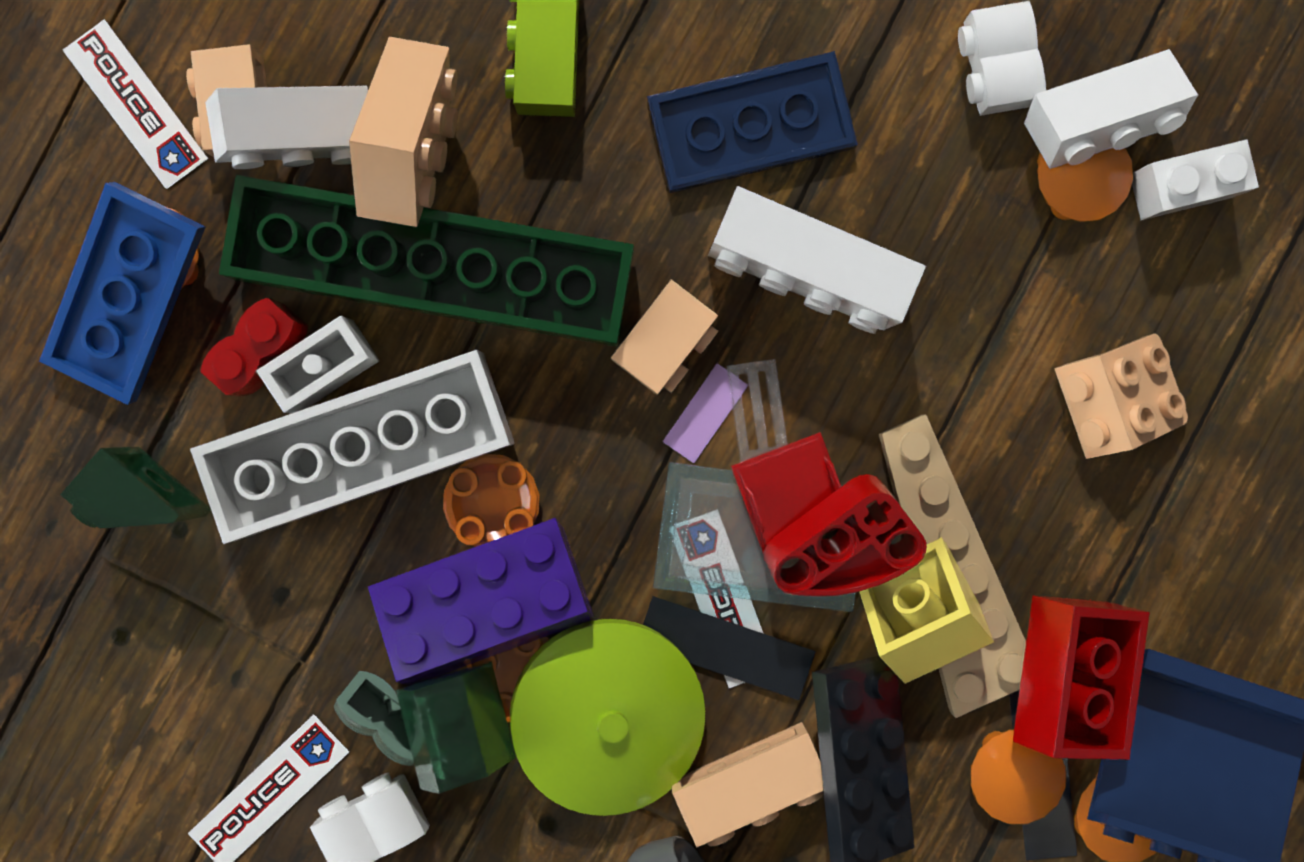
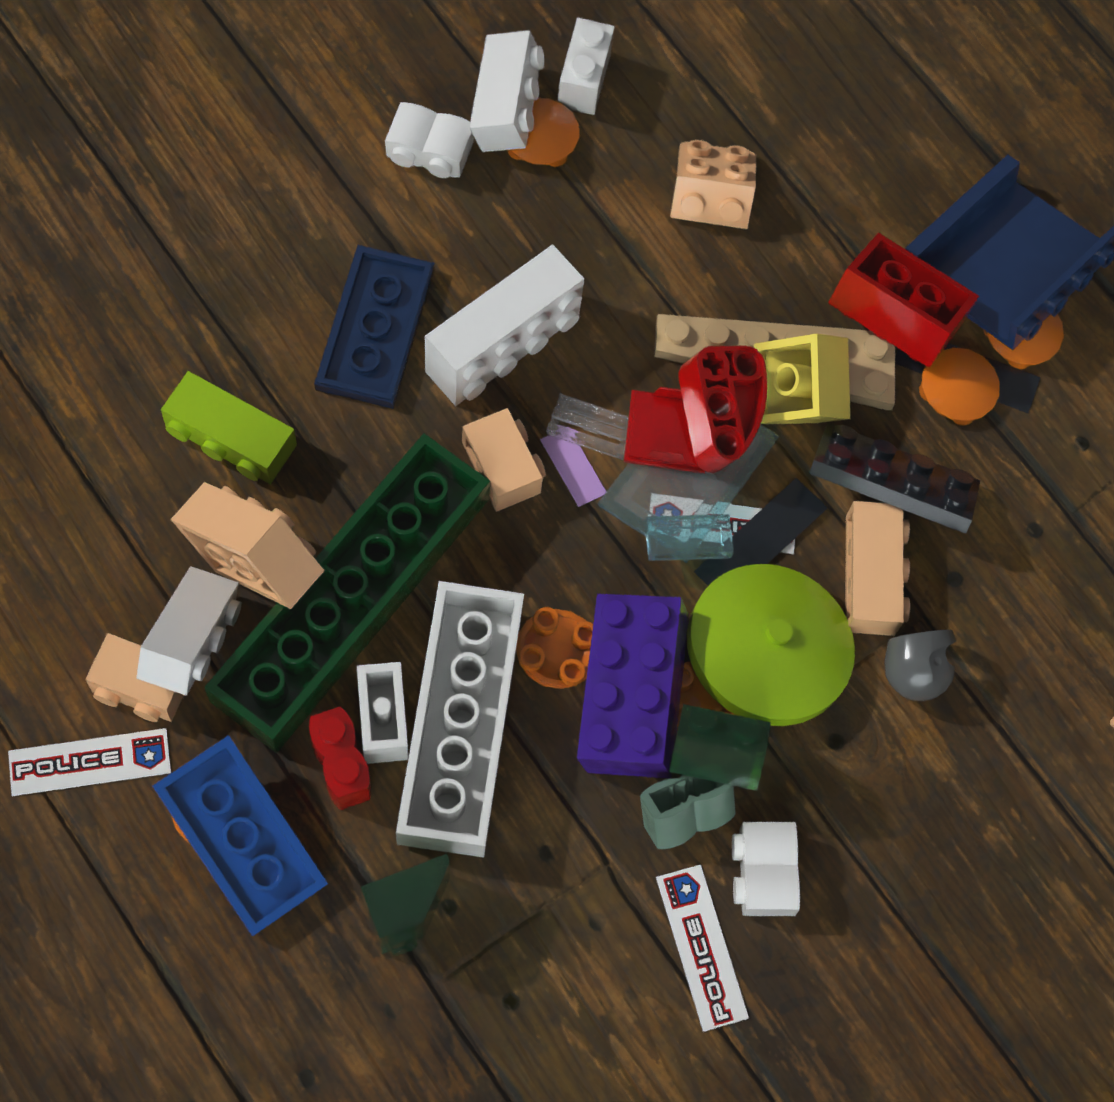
camera: 70 degrees left, 20 degrees down
none -> clear light blue tile [645,514,734,561]

